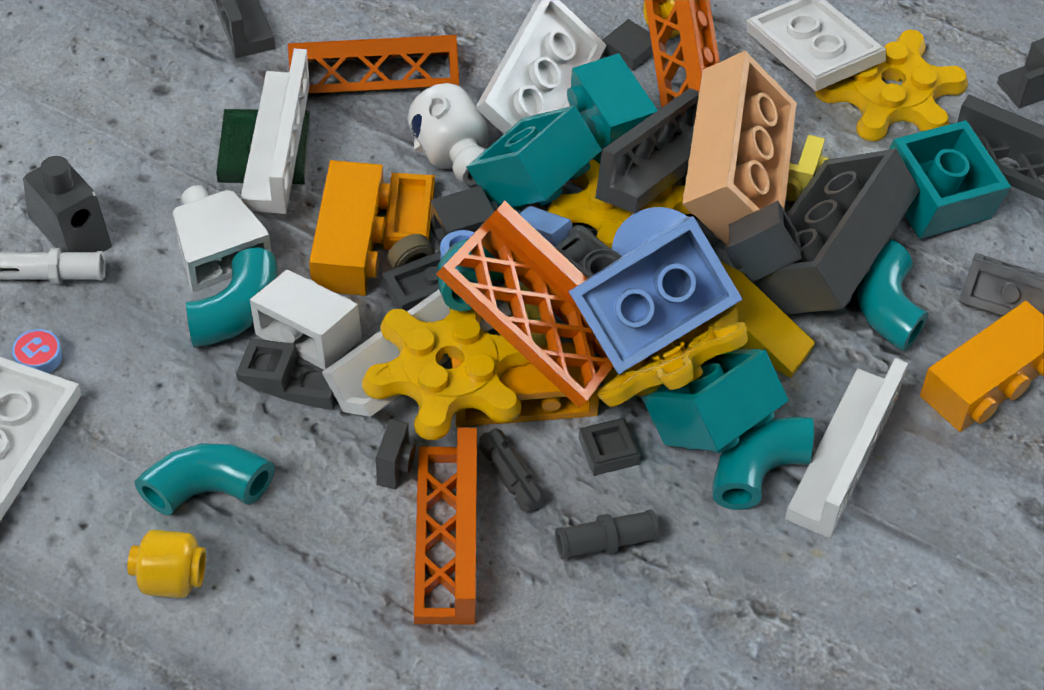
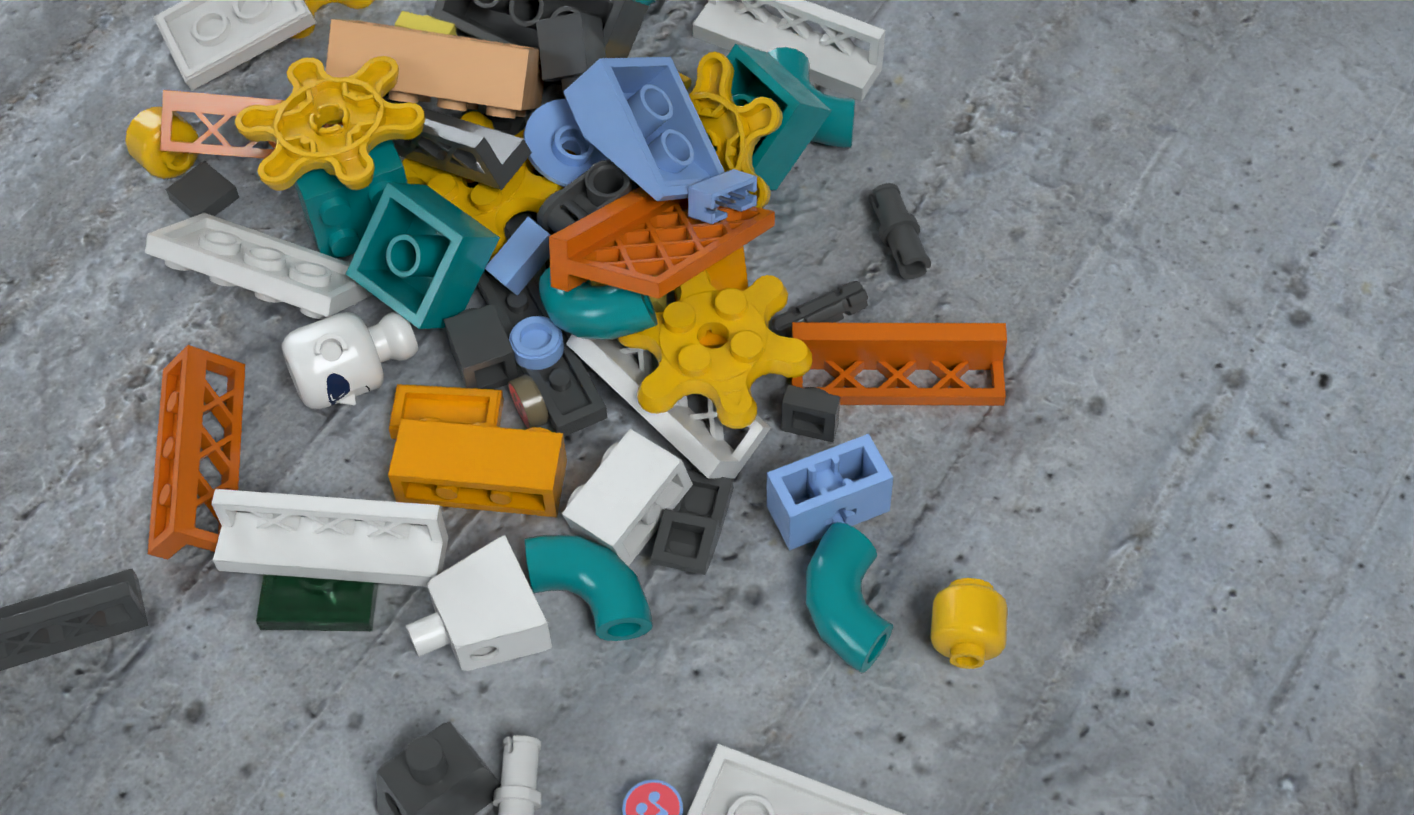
camera: 85 degrees left, 5 degrees up
dark grey tile [578,417,640,476] -> none
none -> yellow plate [235,56,425,191]
none -> light blue piece [688,169,757,224]
none -> light blue brick [767,433,893,551]

